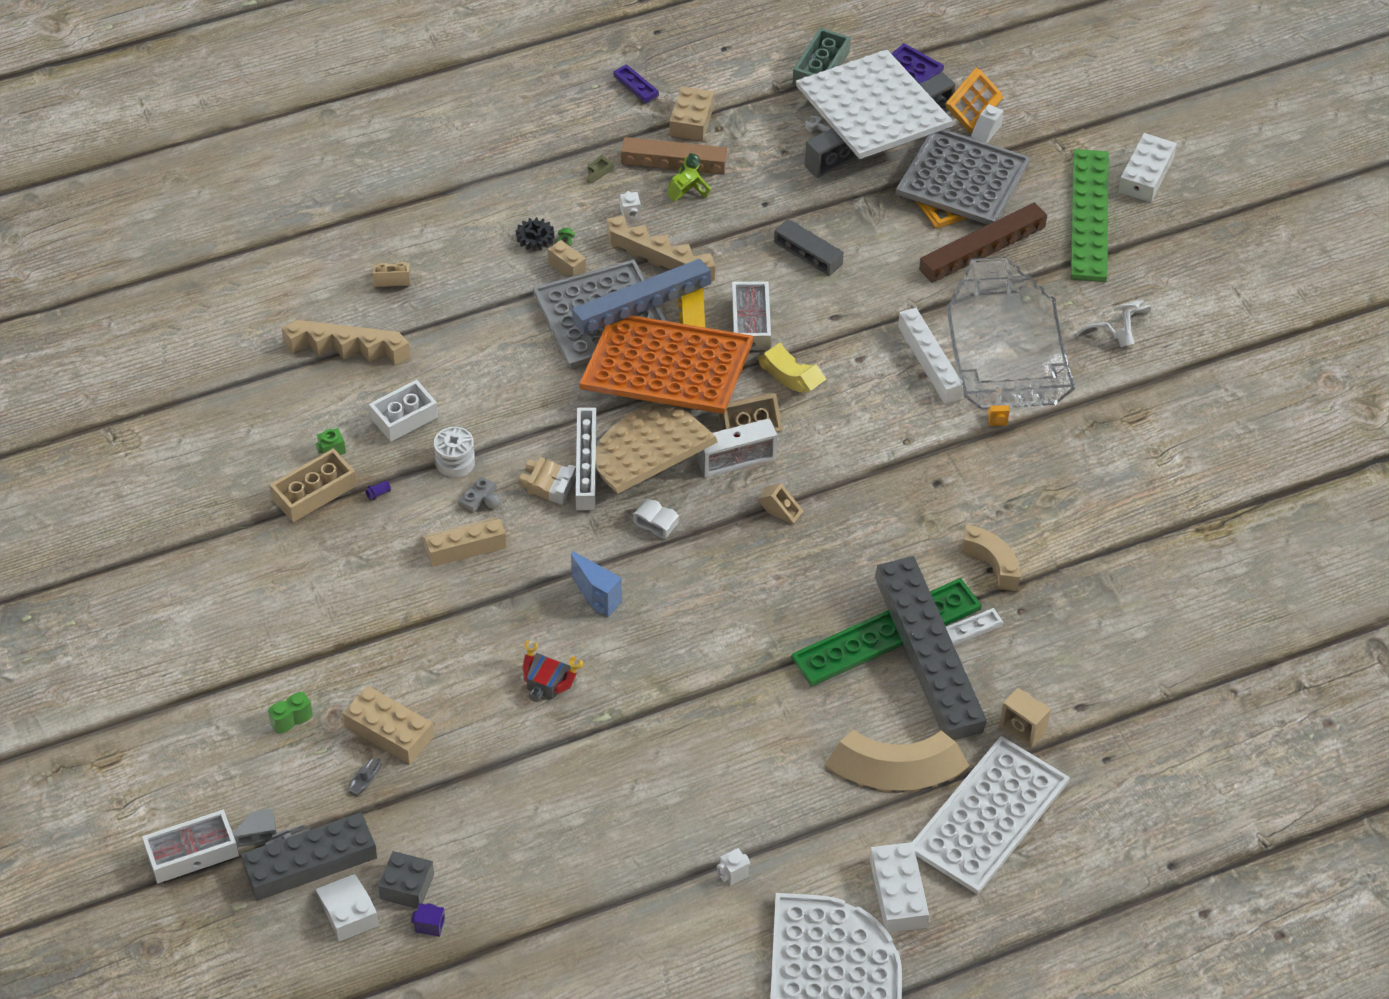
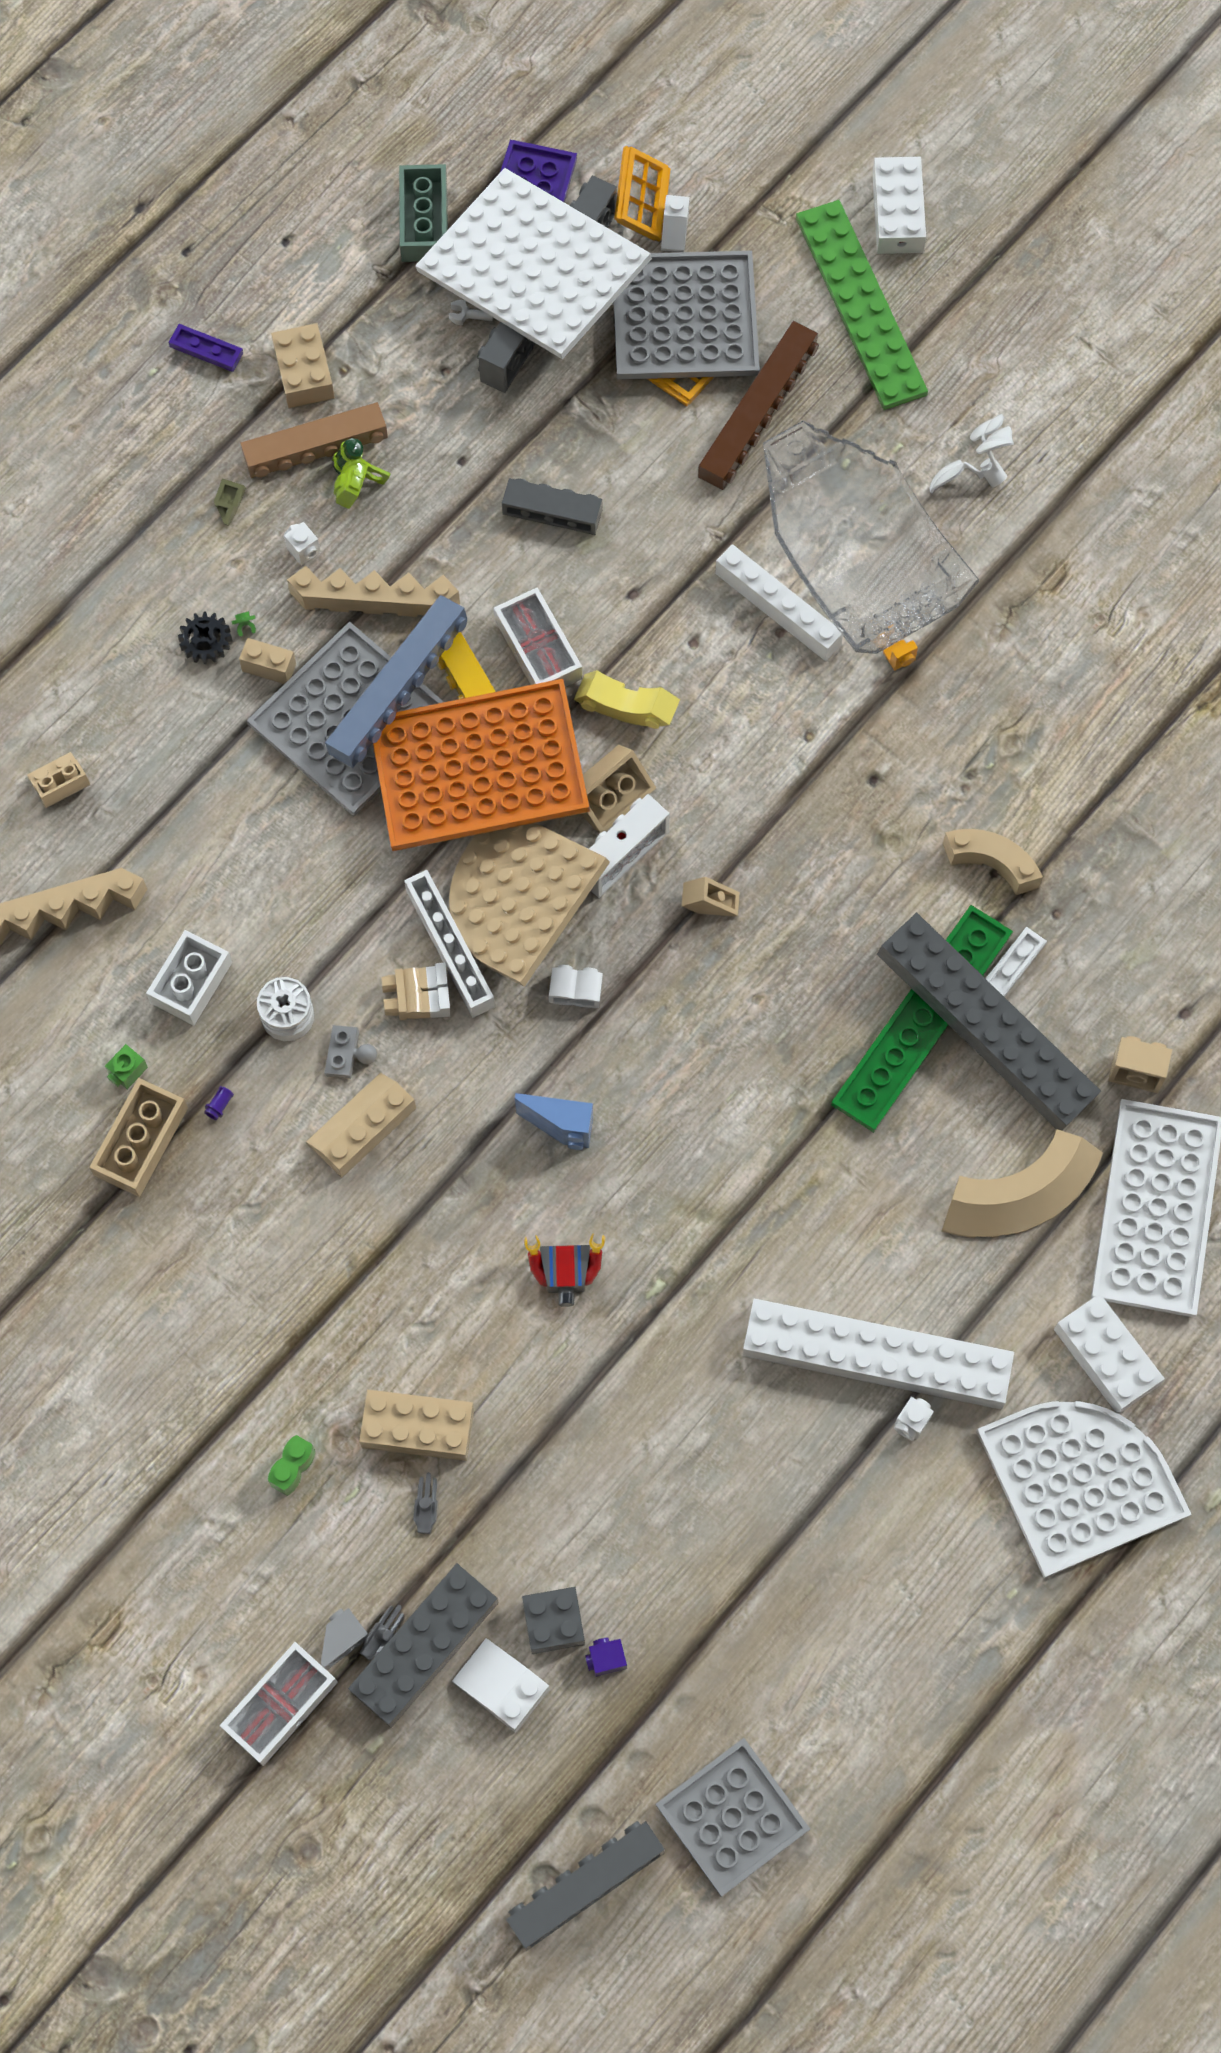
camera: 25 degrees left, 20 degrees up
none -> white brick [742,1298,1014,1410]

